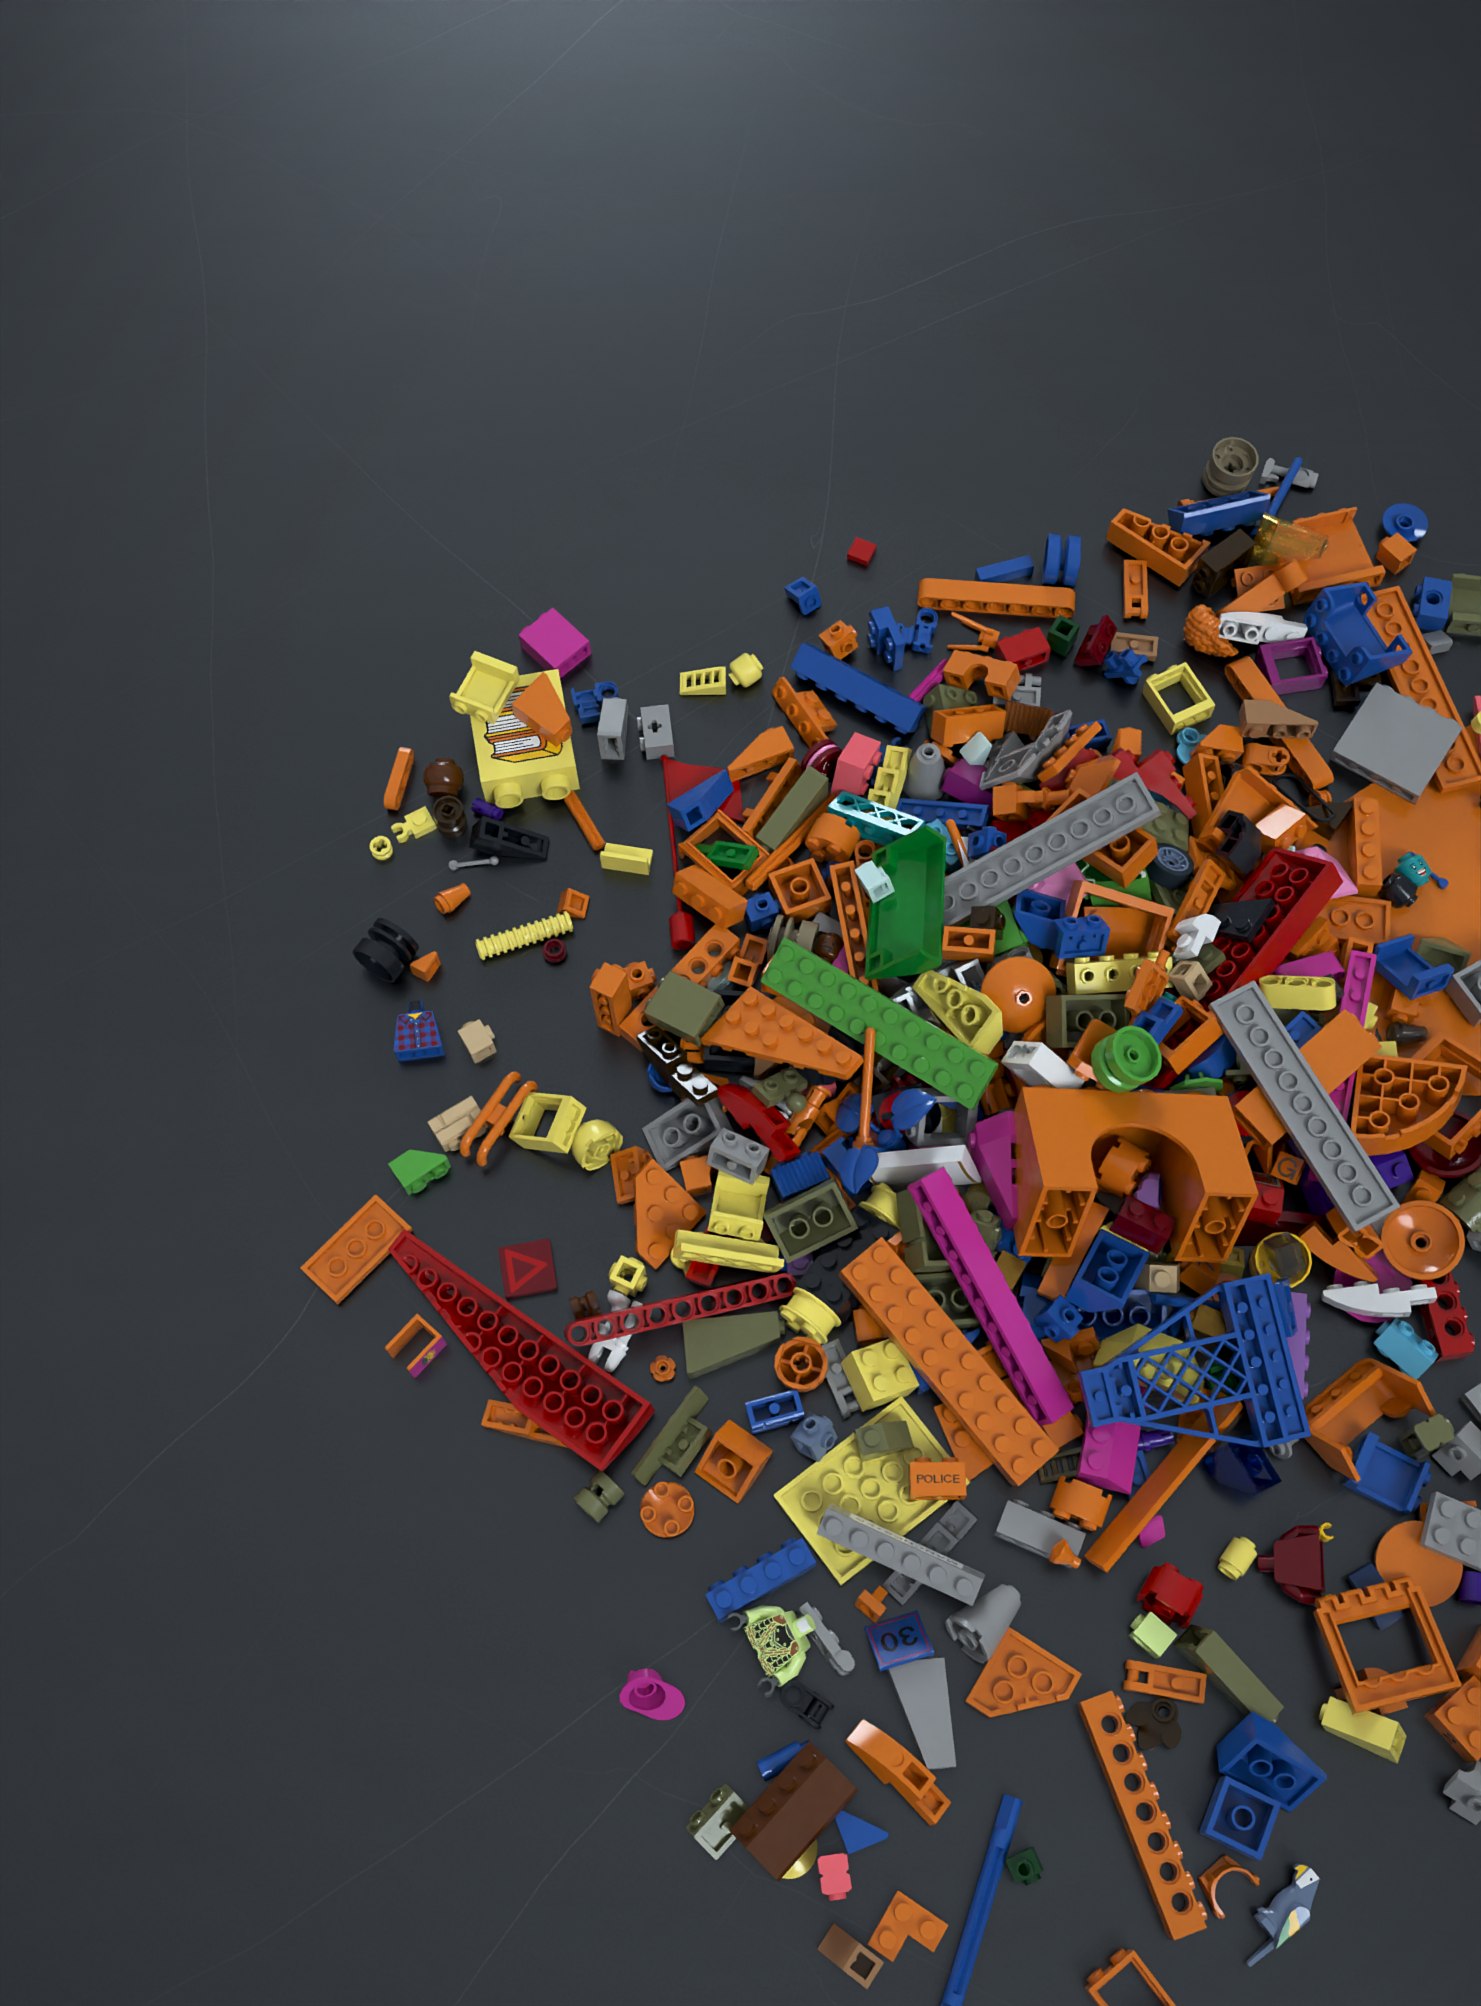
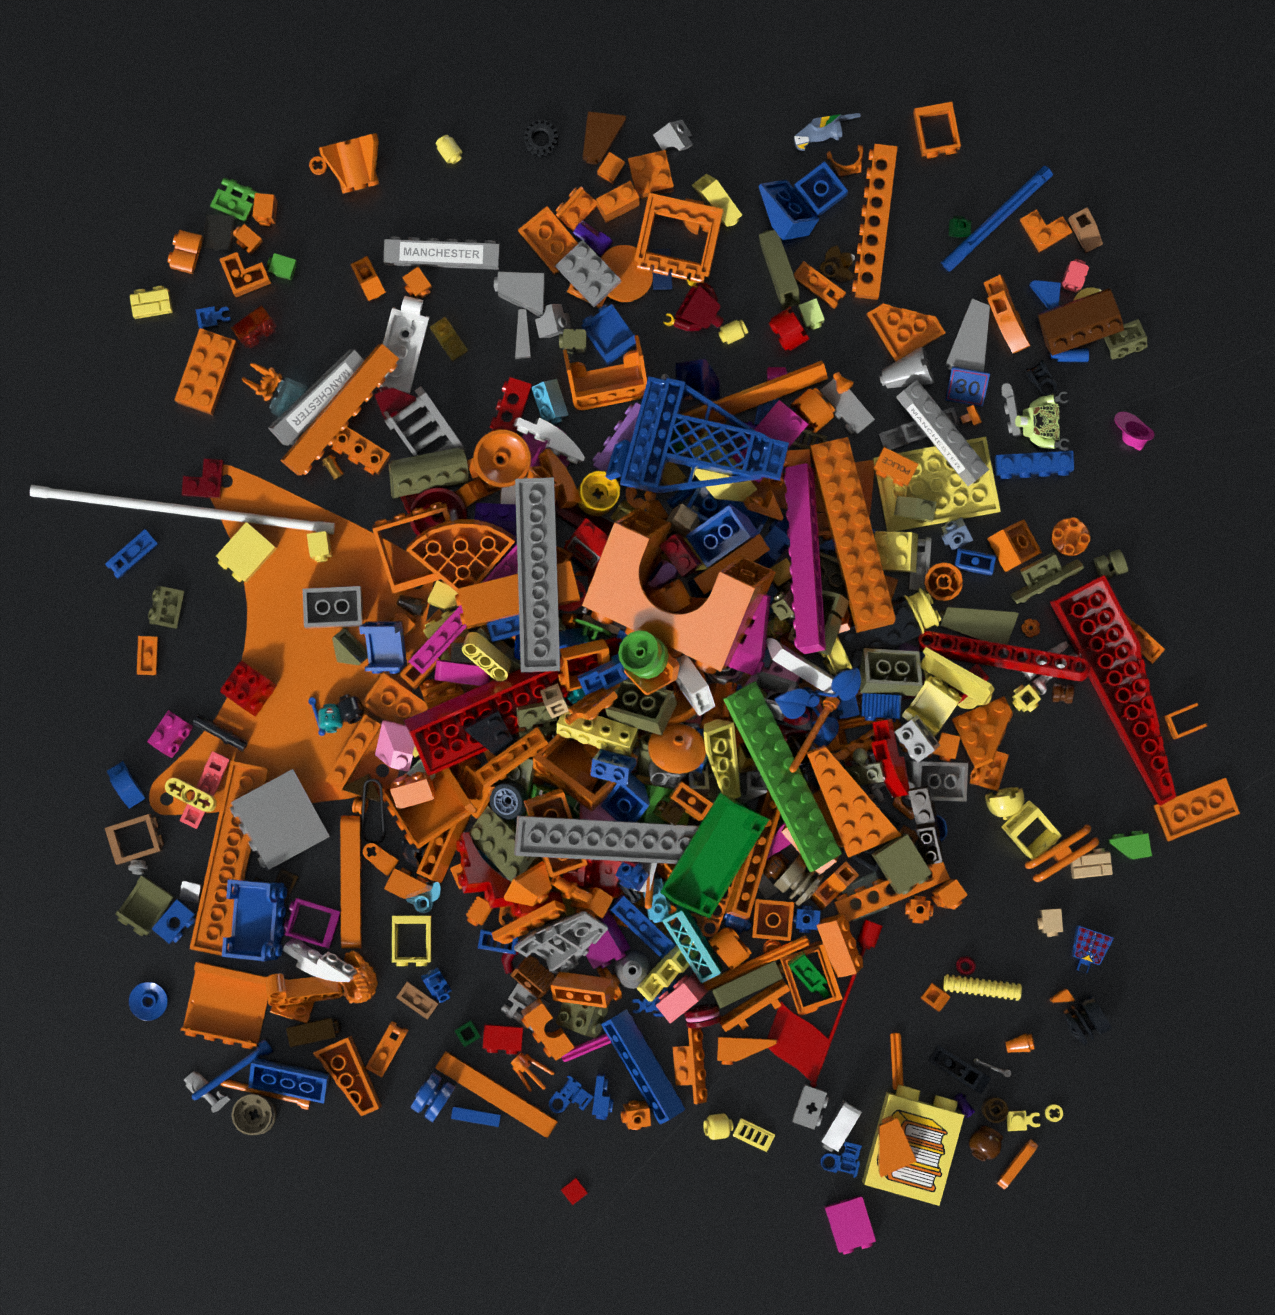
camera: 155 degrees left, 20 degrees up
light yellow panel [449,651,520,724] -> none
dark red tile [498,1238,558,1300] -> none
light yellow panel [600,843,653,875] -> none
blue slope [667,769,734,832] -> none
blue bracket [784,576,822,615] -> none
light aqua brick [855,860,895,904] -> none
light aqua slope [959,732,992,765] -> none
blue brick [1033,1295,1083,1343] -> none
dark red bracket [1074,615,1117,666] -> none
blue bar [1150,1293,1221,1311] -> none
white brick [1173,914,1221,961] -> none
black brick [1214,810,1261,875] -> none
medium nougat slope [1238,700,1318,739] -> none
clear yellow slope [1251,512,1329,565] -> none
clear smoke brick [1263,1232,1306,1279] -> none
orange tile [1270,1151,1307,1186] -> none
orange brick [1375,532,1417,575] -> none

